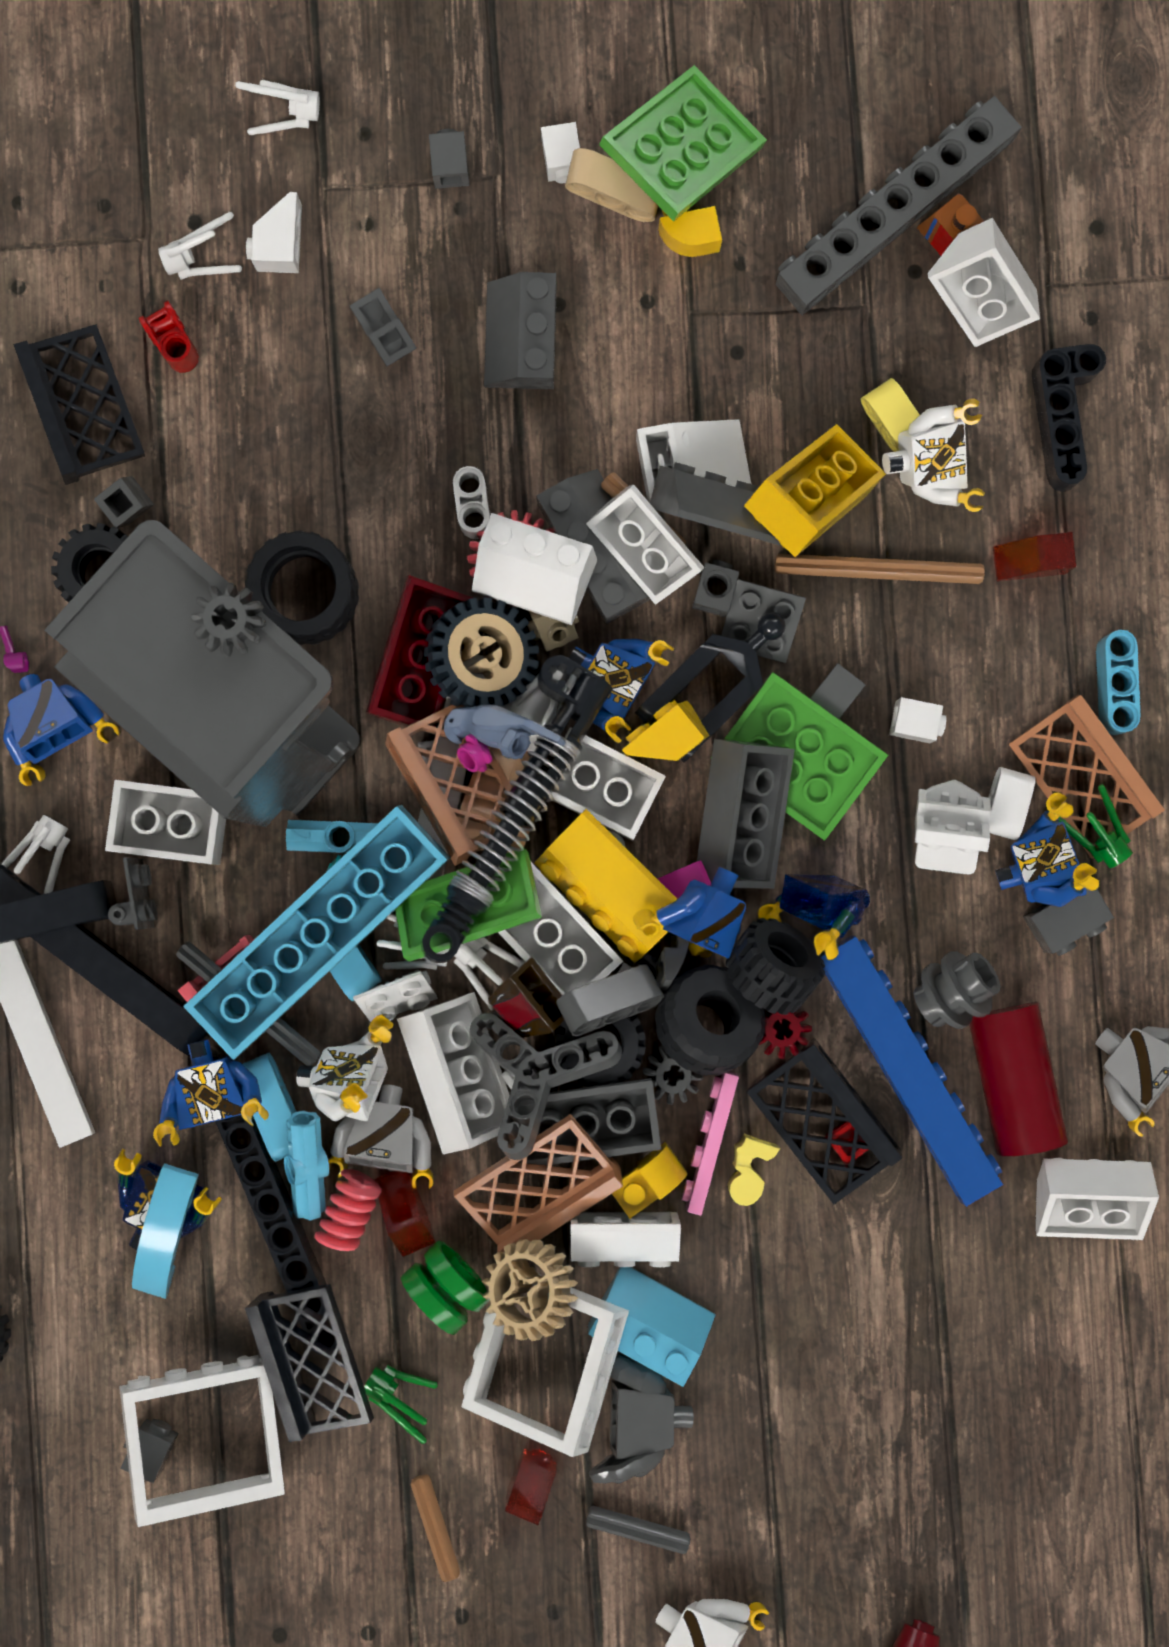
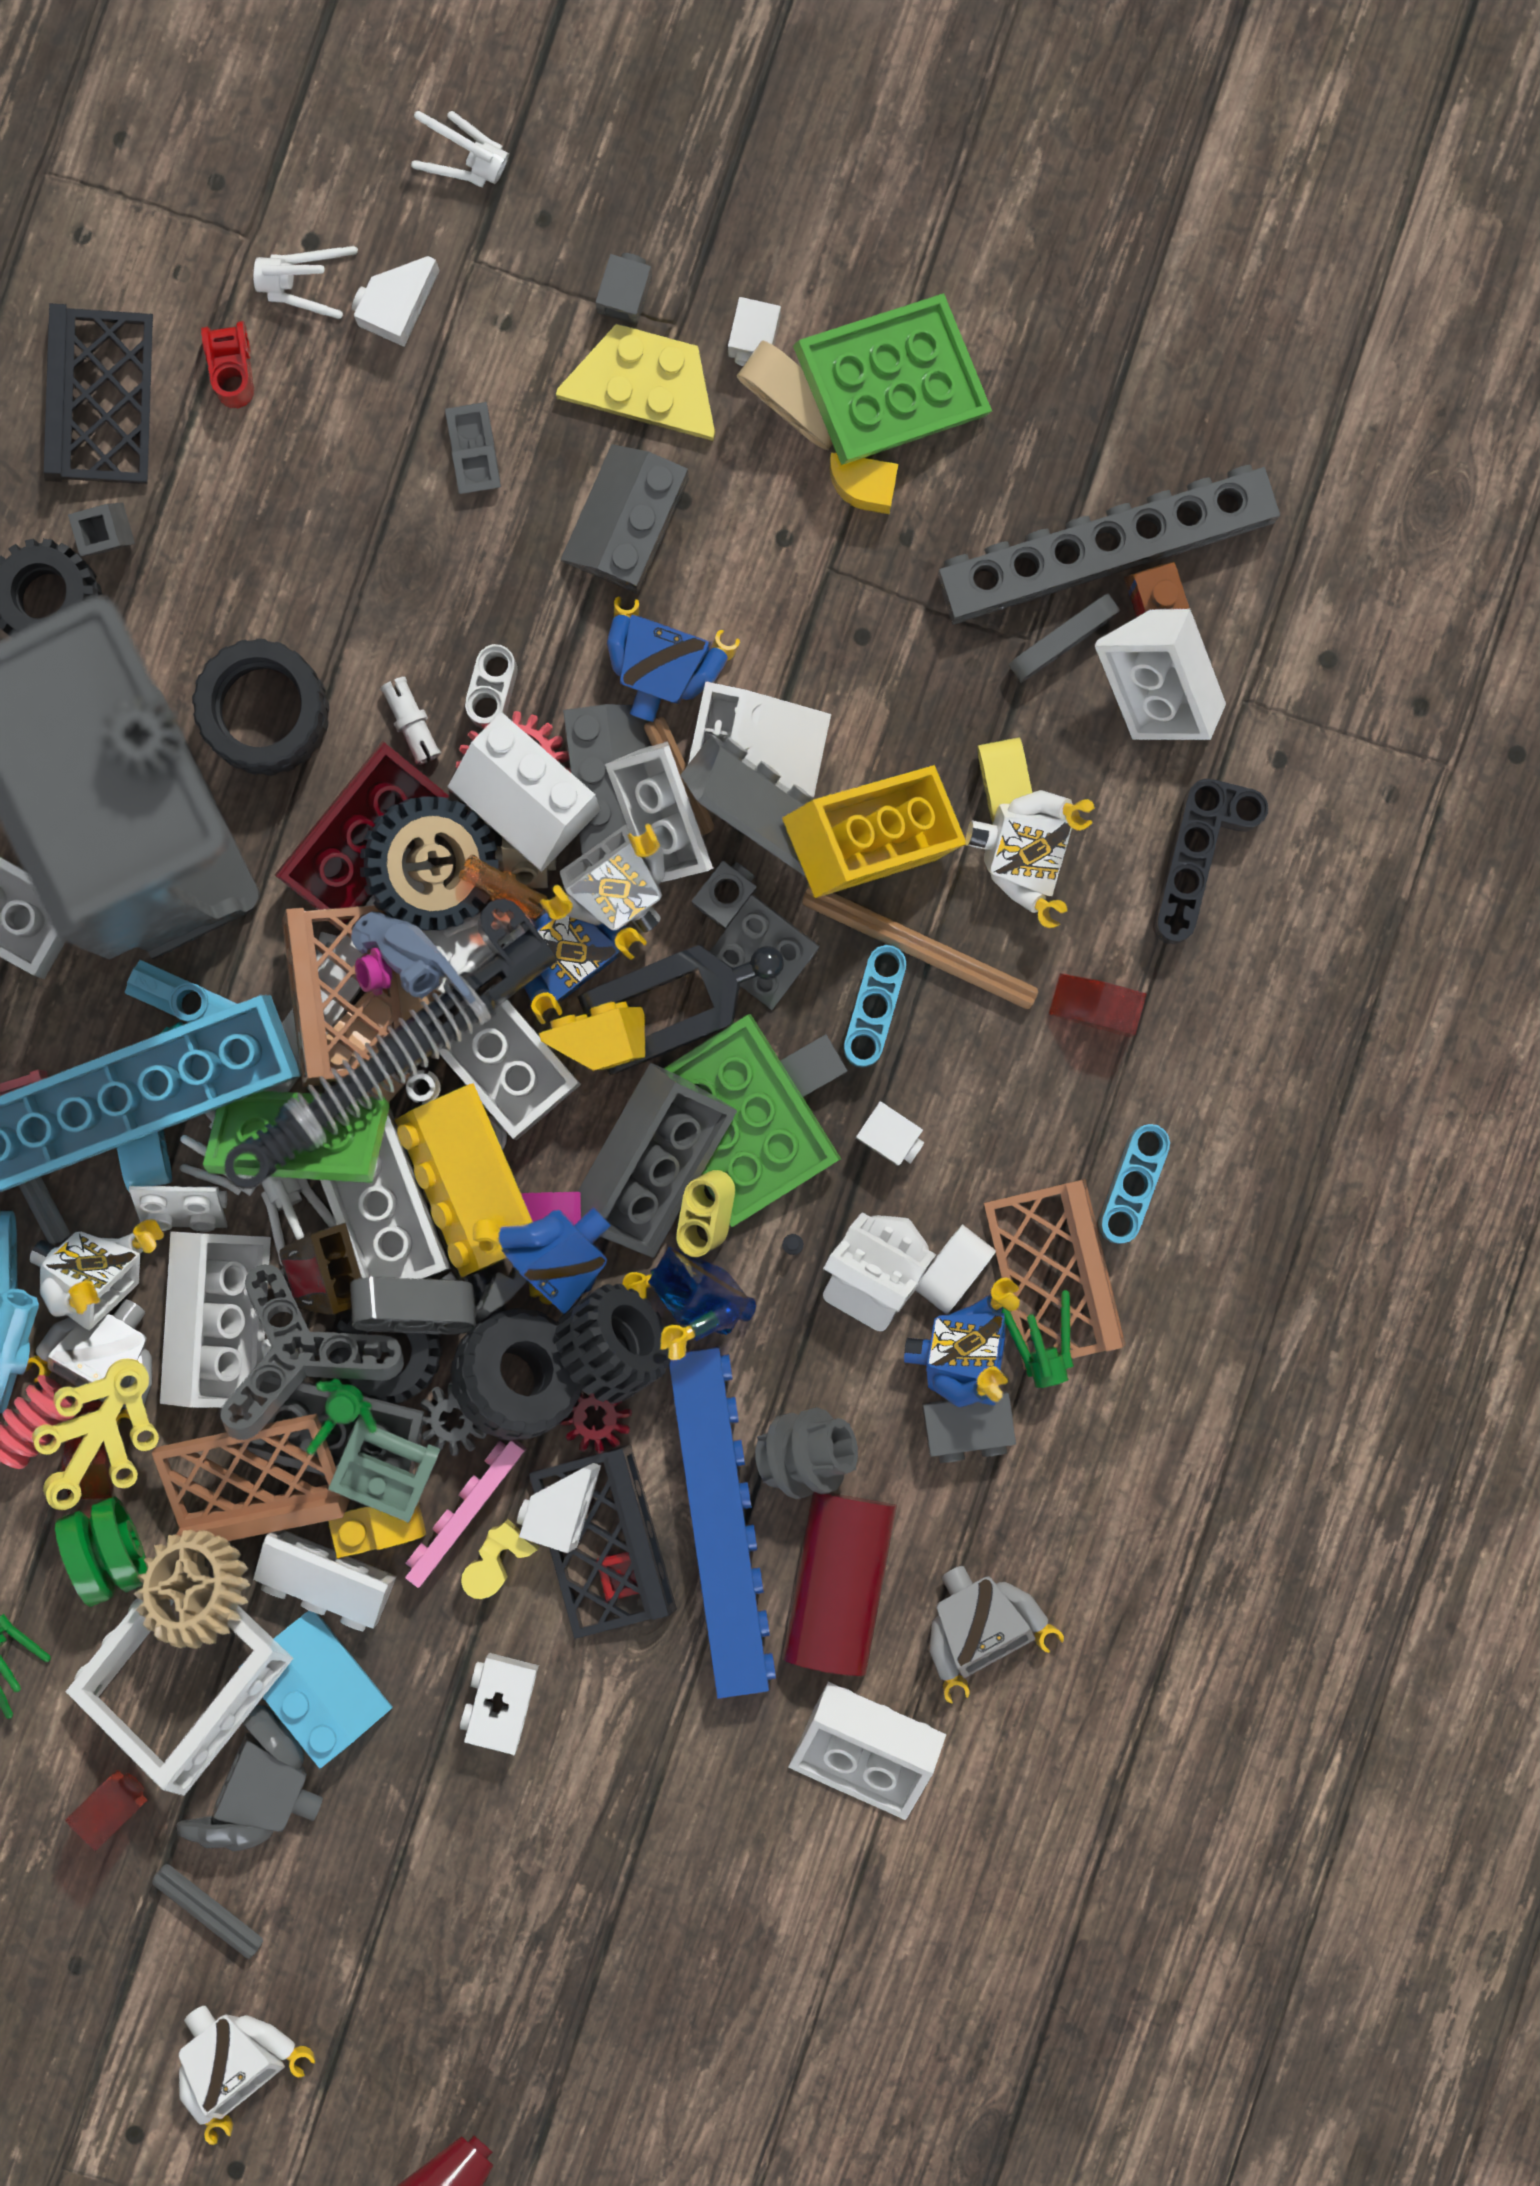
camera: 20 degrees right, 0 degrees up
none -> light yellow plant [32,1358,159,1510]
none -> green plant [306,1379,377,1455]
none -> sand green plate [328,1415,440,1523]
none -> white pin [380,677,441,765]
none -> white pin [406,1070,440,1104]
none -> clear orange pin [459,854,547,920]
none -> white brick [460,1653,539,1755]
none -> white slope [517,1463,601,1553]
none -> torso [540,824,665,933]
none -> light yellow wing [556,324,715,441]
none -> blue torso [607,597,740,722]
none -> light yellow beam [677,1170,735,1257]
none -> black piece [782,1234,804,1255]
none -> medium azure beam [844,945,906,1068]
none -> dark grey beam [1008,594,1121,683]

